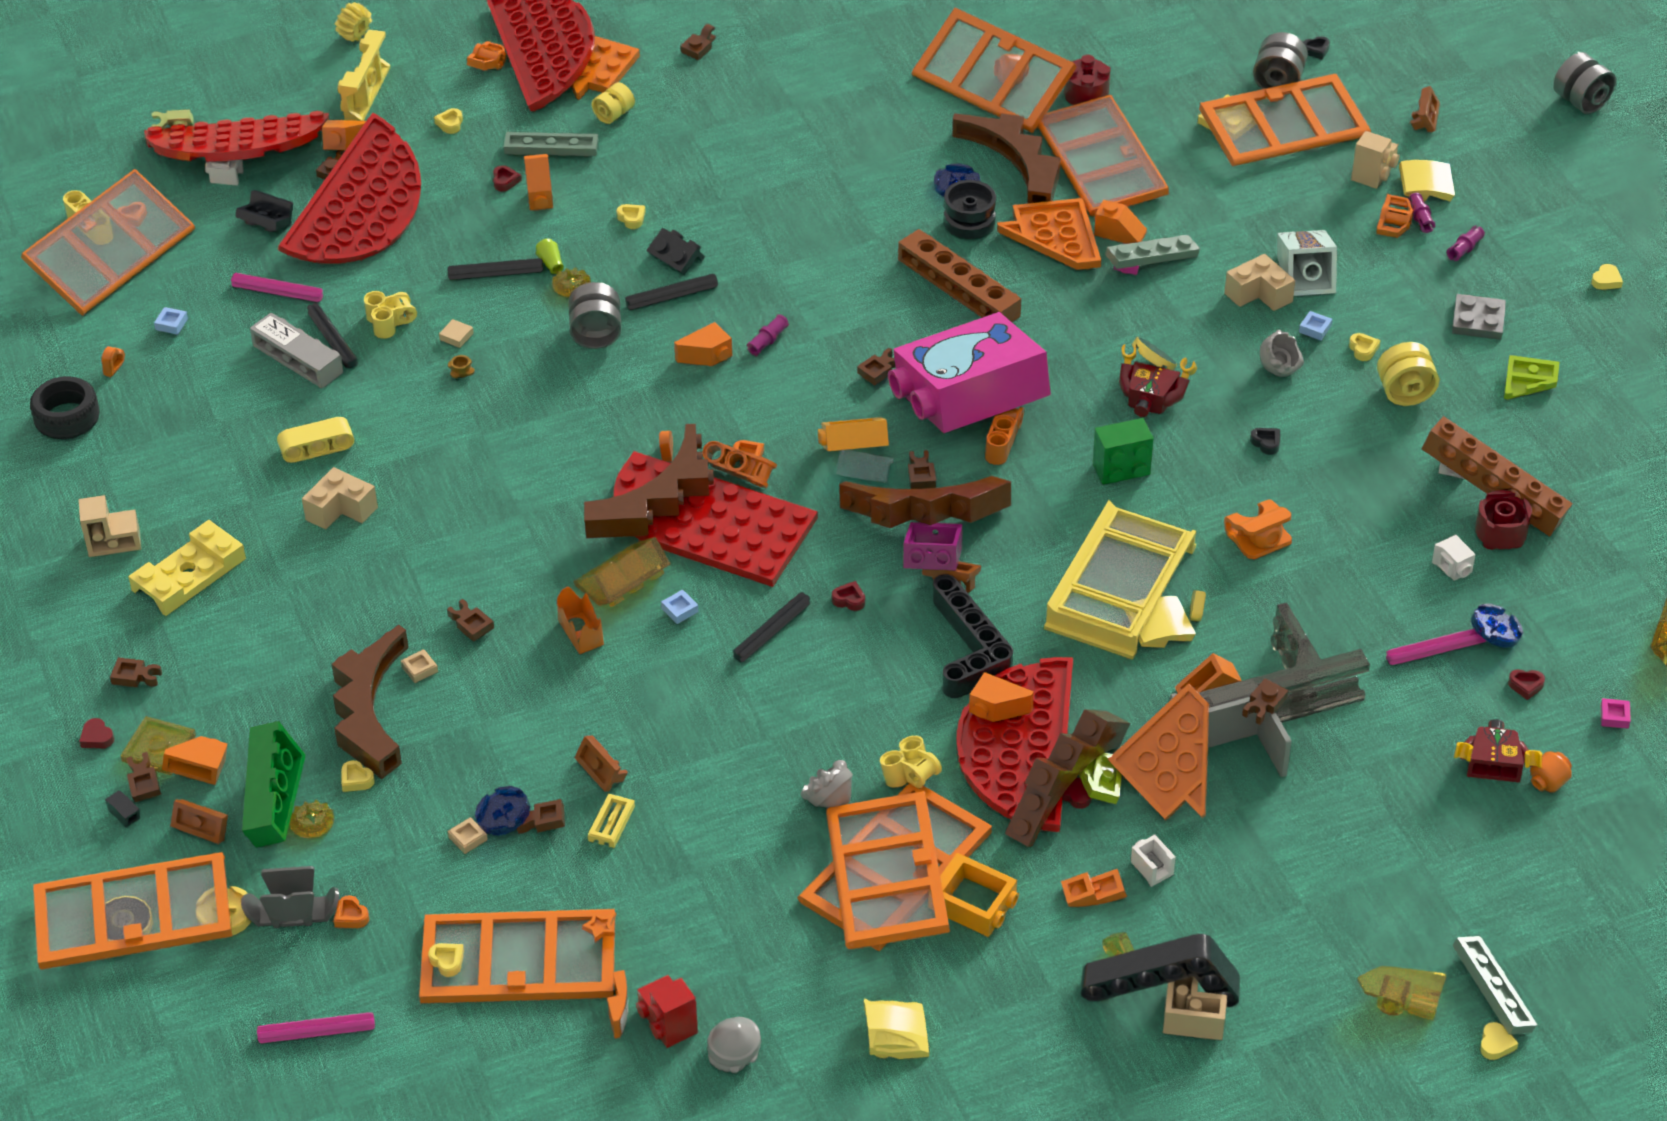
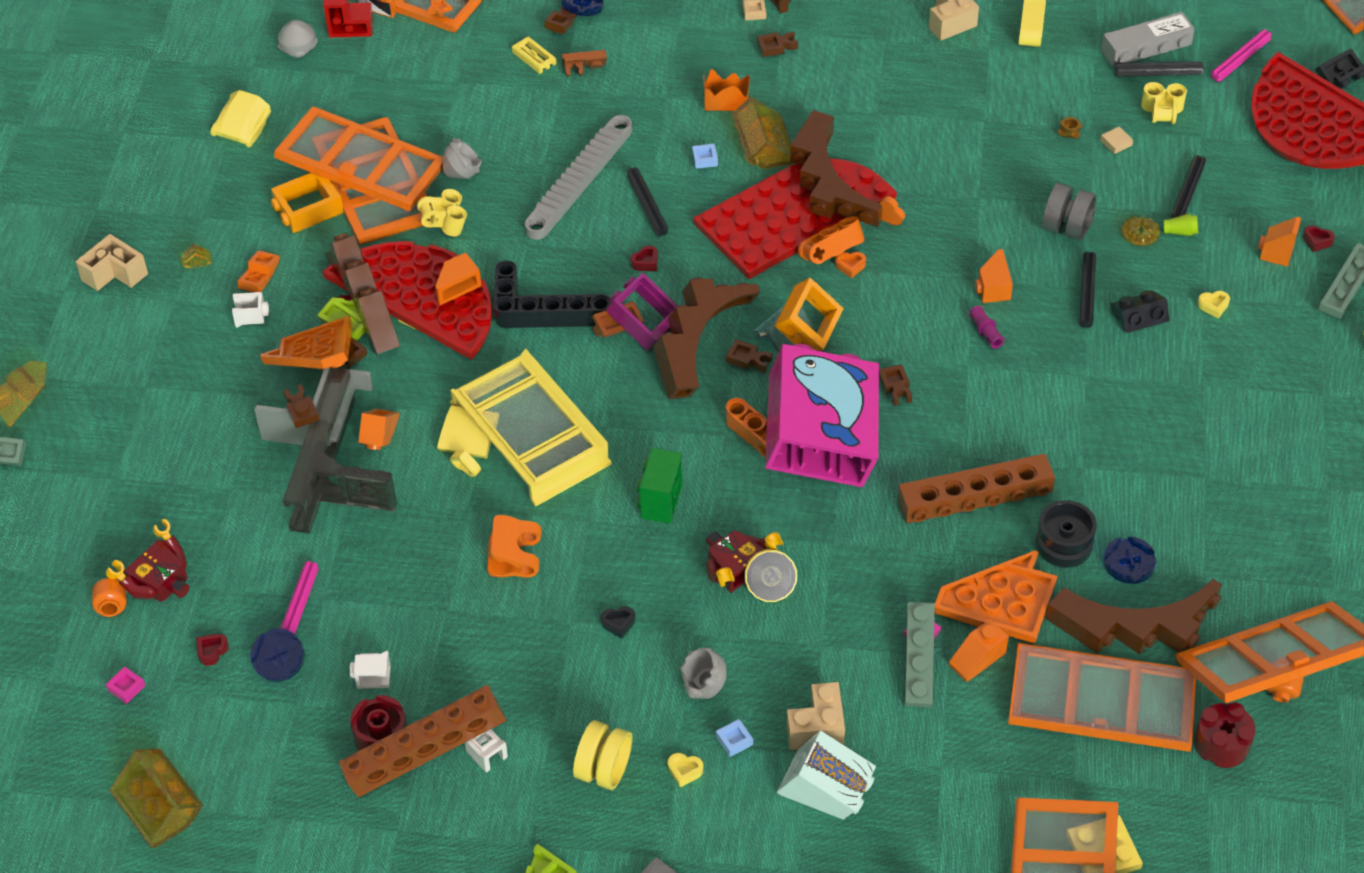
camera: 120 degrees right, 5 degrees up
black beam [1080,934,1240,1008] -> none
none -> light grey gear [525,115,632,240]

